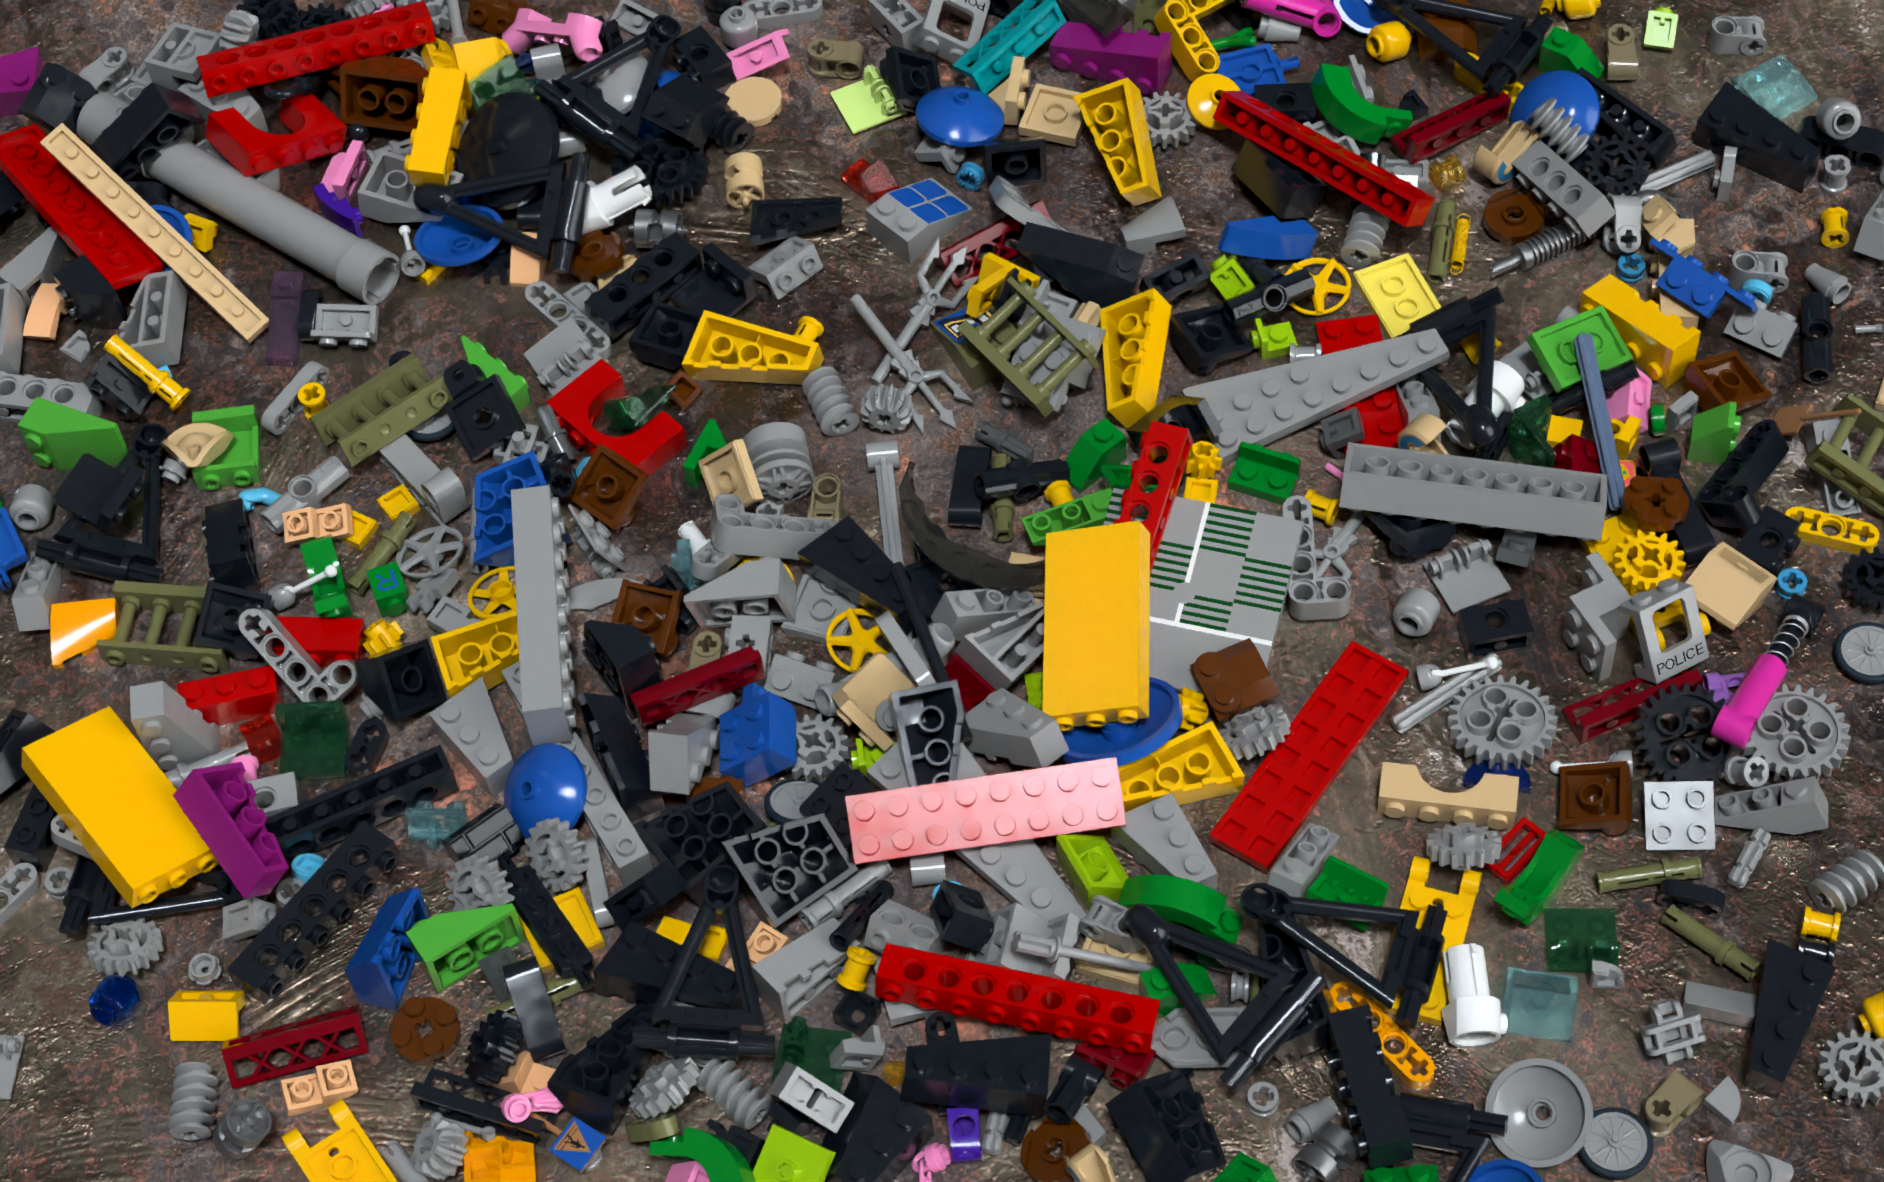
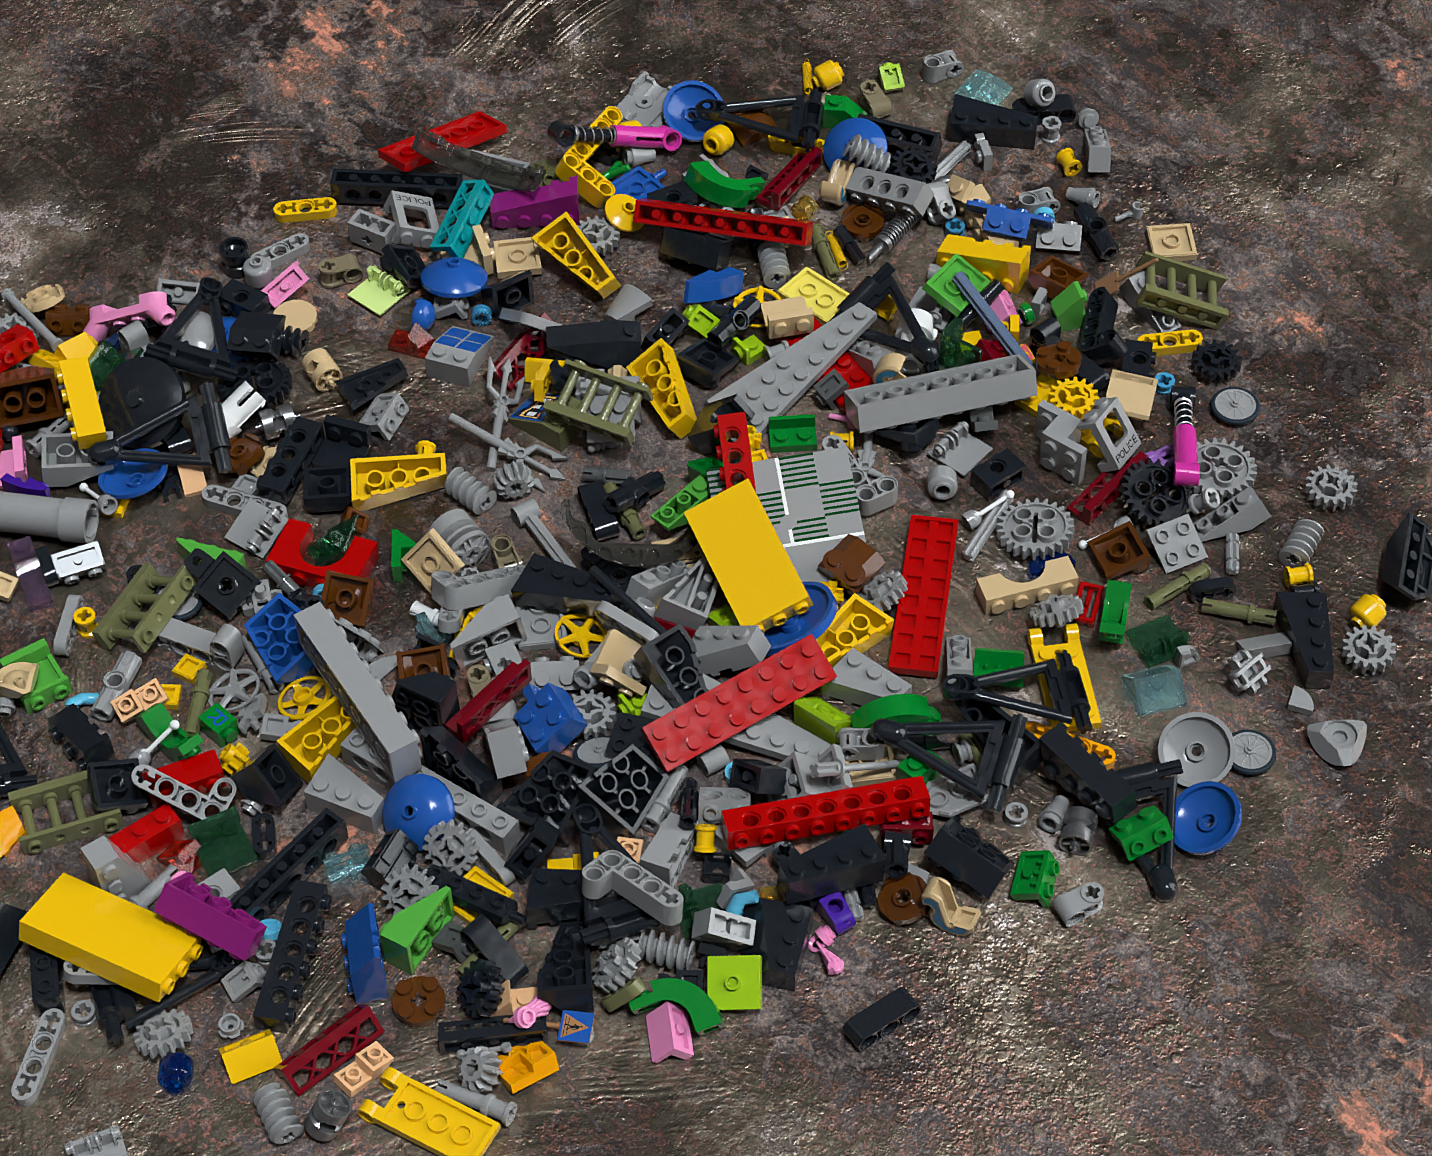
camera: 30 degrees left, 5 degrees down
yellow bush [1044,480,1074,507] -> none
green slope [1065,418,1127,493] -> none
white piece [1441,943,1508,1047] -> none
dark tan piece [1641,1070,1706,1139] -> none
none -> blue hair [410,298,436,333]
none -> light grey beam [582,850,684,926]
none -> medium azure arm [726,890,759,916]
none -> tan bracket [761,296,814,339]
none -> black axle [833,225,865,265]

